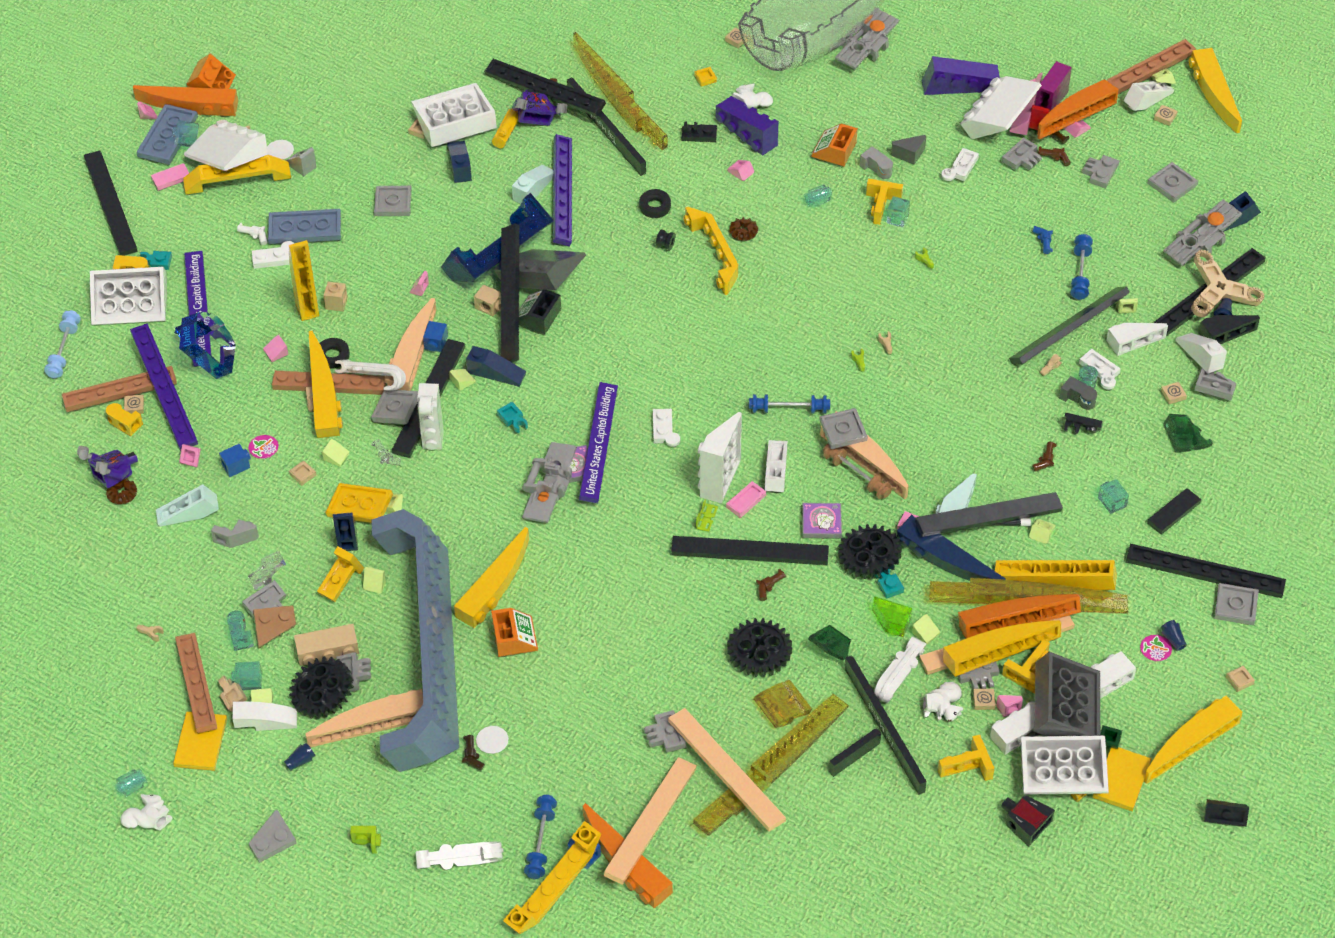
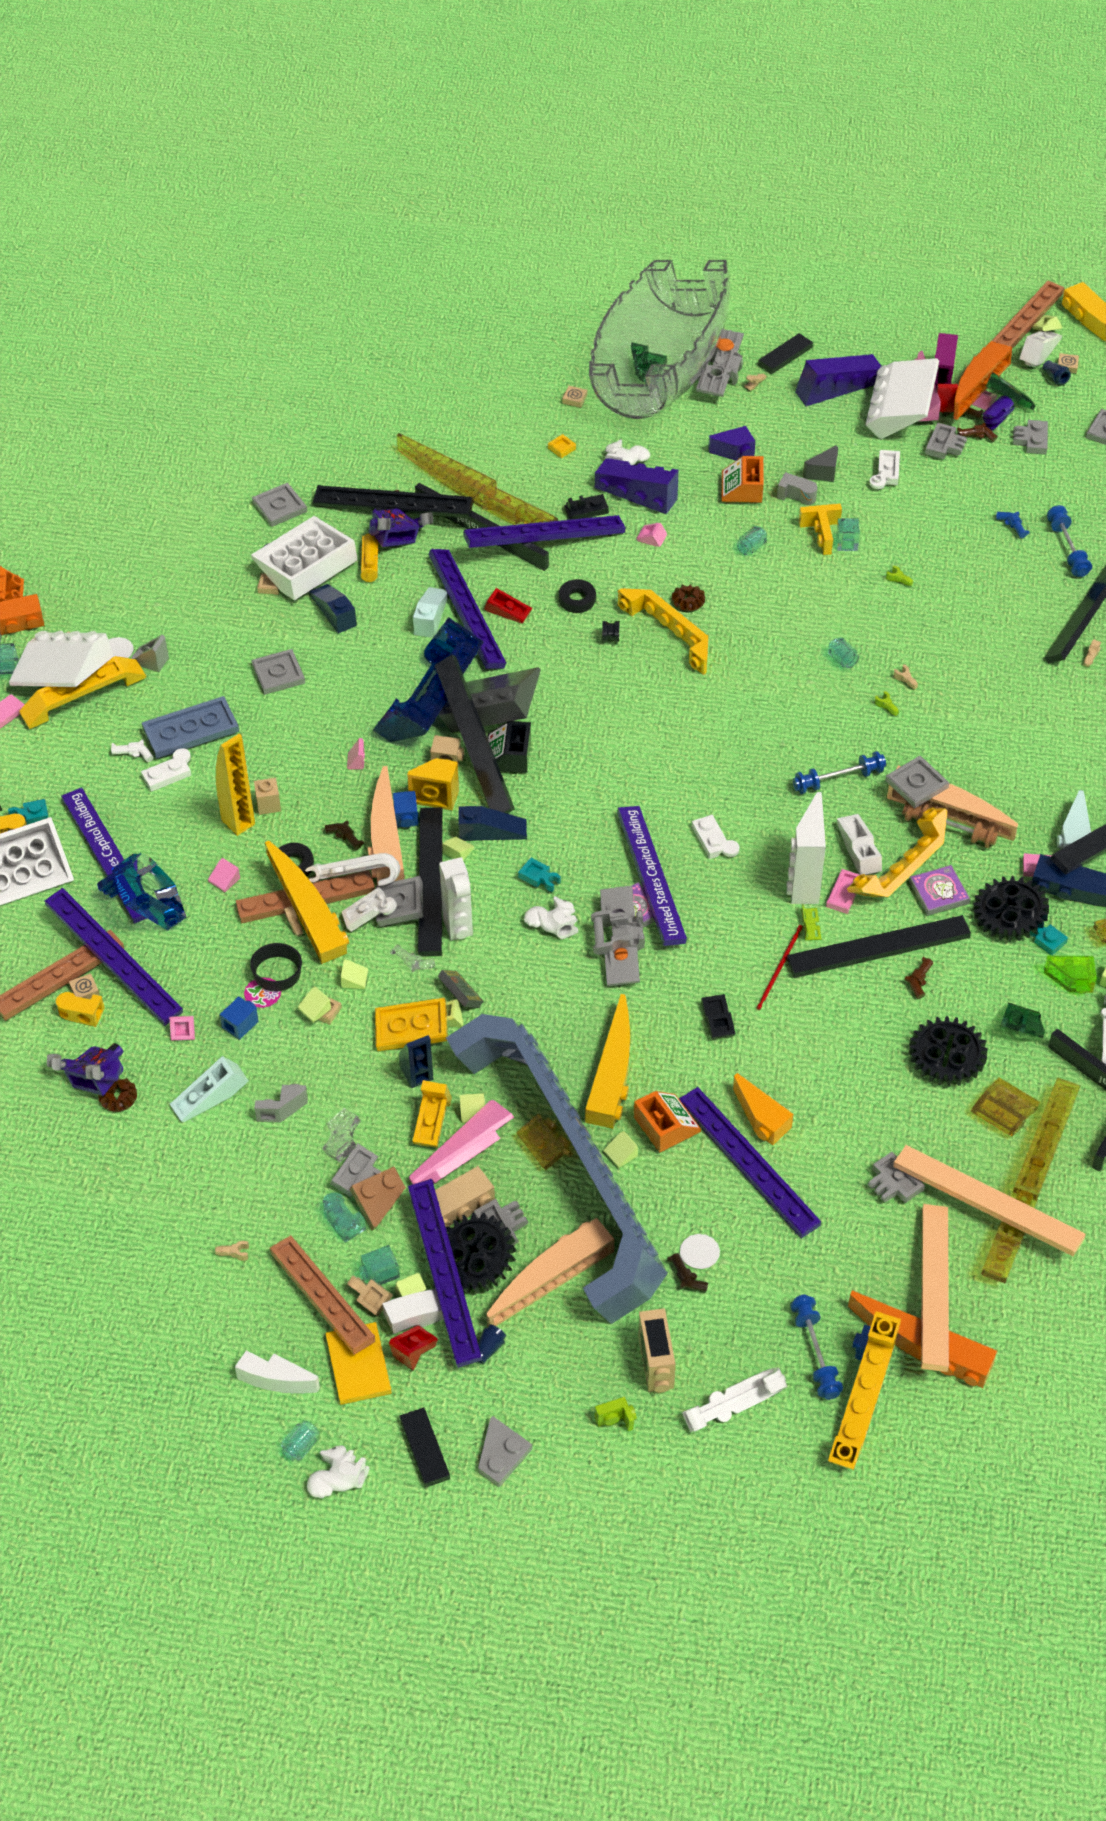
camera: 20 degrees left, 0 degrees up
none -> white slope [235,1350,320,1394]
none -> black tyre [250,943,302,991]
none -> light grey tile [252,482,307,527]
none -> yellowish green slope [298,987,331,1023]
none -> dark brown piece [325,820,364,850]
none -> white hinge [341,887,397,932]
none -> red slope [389,1325,438,1370]
none -> black tile [399,1407,450,1488]
none -> yellow slope [407,758,459,811]
none -> dark purple tile [408,1179,483,1368]
none -> bright pink wedge [409,1100,514,1184]
none -> dark grey tile [438,970,484,1008]
none -> dark purple tile [463,515,626,548]
none -> red slope [484,588,532,624]
none -> clear yellow bracket [516,1114,573,1170]
none -> white animal [524,897,578,940]
none -> yellowish green slope [603,1131,638,1169]
none -> clear green slope [631,342,667,387]
none -> tan brick [638,1308,676,1393]
none -> dark purple tile [679,1087,821,1239]
none -> black slope [701,994,736,1039]
none -> dark purple slope [708,426,756,461]
none -> light orange slope [733,1073,793,1145]
none -> tan piece [744,373,767,391]
none -> red piece [756,925,803,1010]
none -> black tile [758,333,813,374]
none -> clear light blue brick [828,637,859,668]
none -> yellow slope [847,807,947,897]
none -> dark purple arm [982,396,1014,430]
none -> clear green slope [986,372,1036,410]
none -> dark blue cone [1043,360,1071,385]

